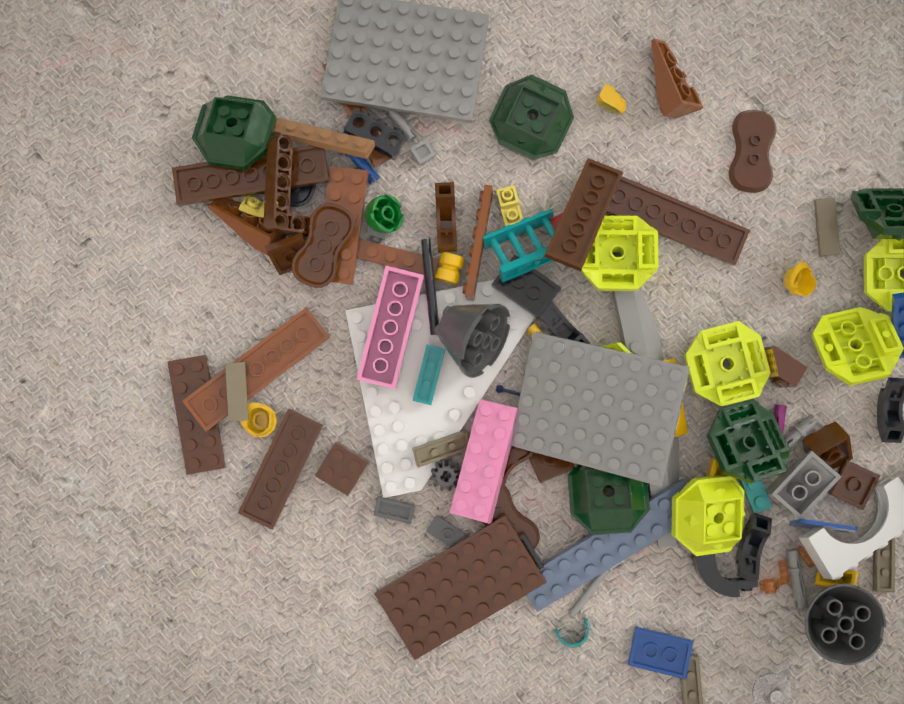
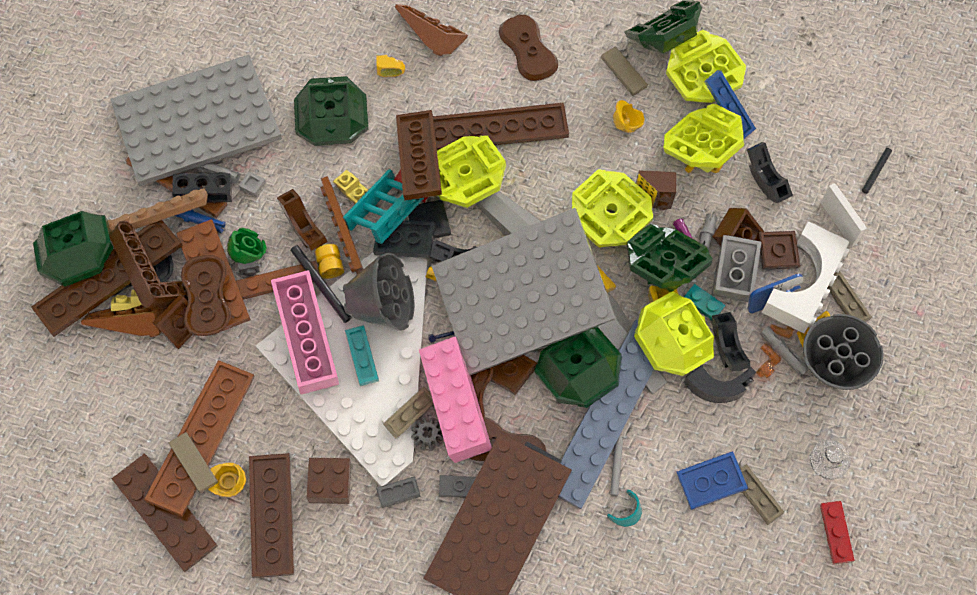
camera: 35 degrees left, 20 degrees down
none -> black tile [408,200,451,239]

